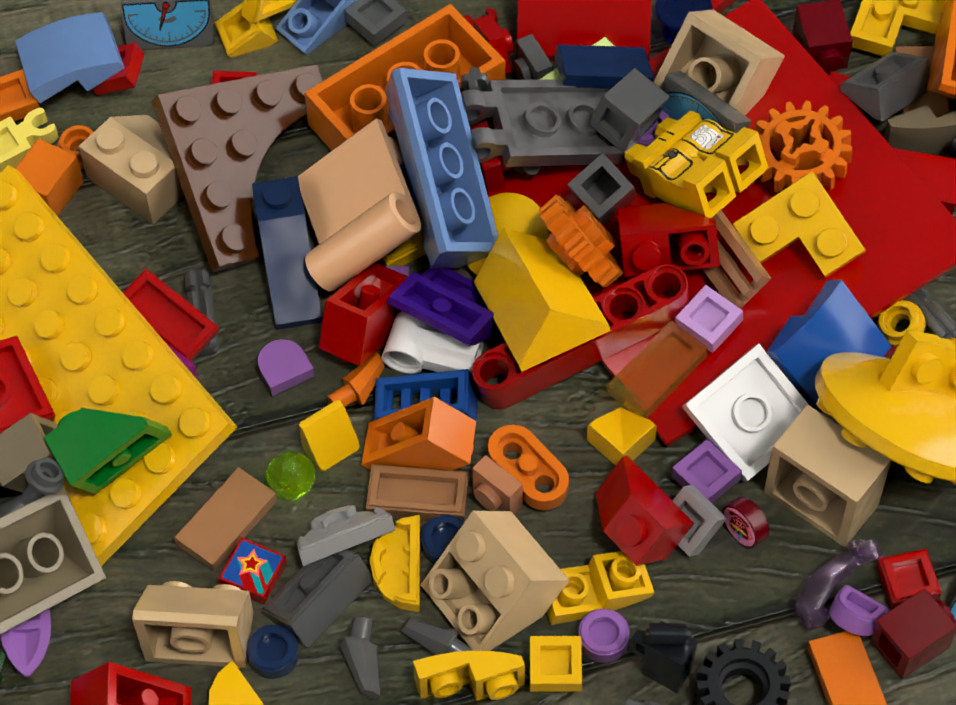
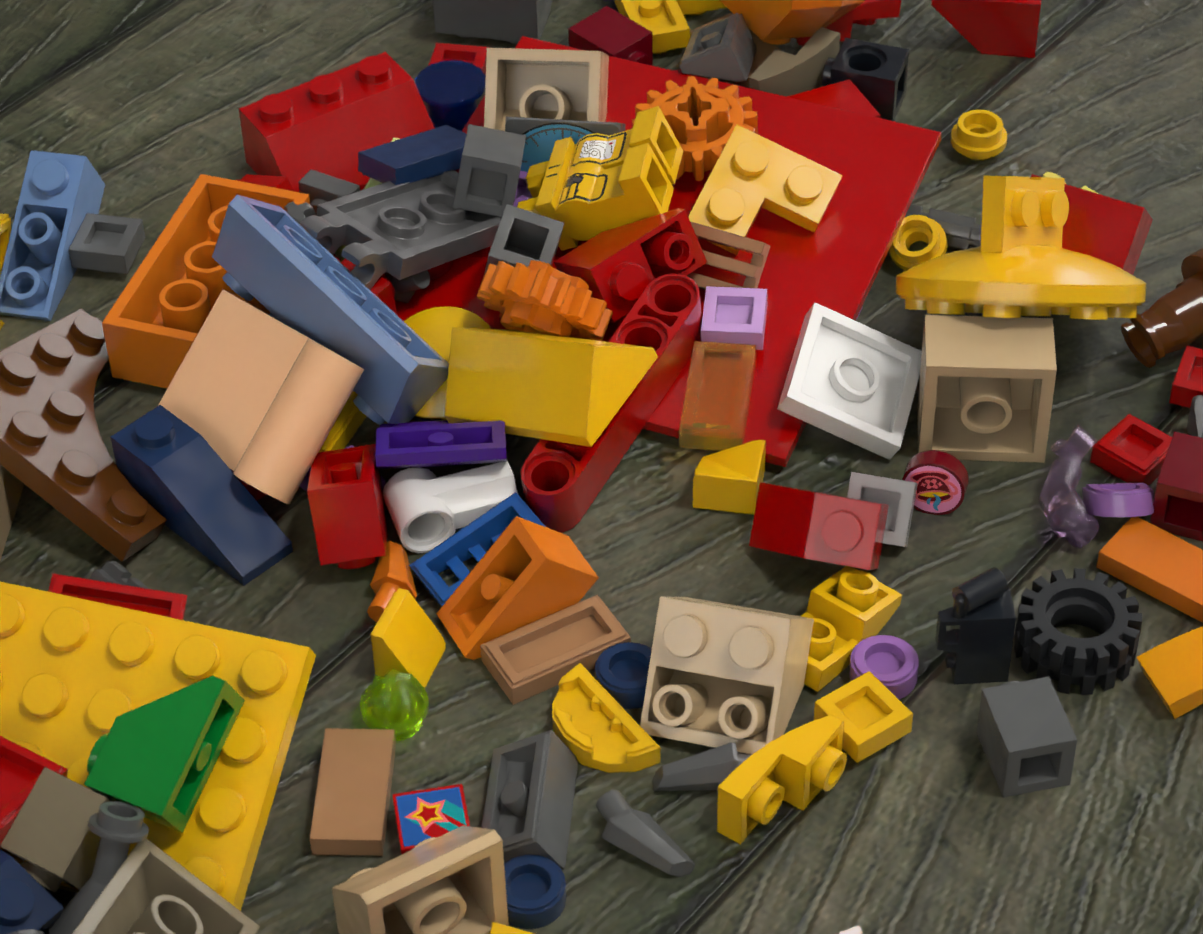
camera: 35 degrees left, 15 degrees down
medium lavender tile [258,339,315,396] -> none
light grey tile [297,505,396,566] -> none
nougat plate [472,455,523,515] -> none
orange plate [488,424,569,510] -> none
medium lavender plate [671,439,742,503] -> none
blue slope [767,279,891,413] -> none

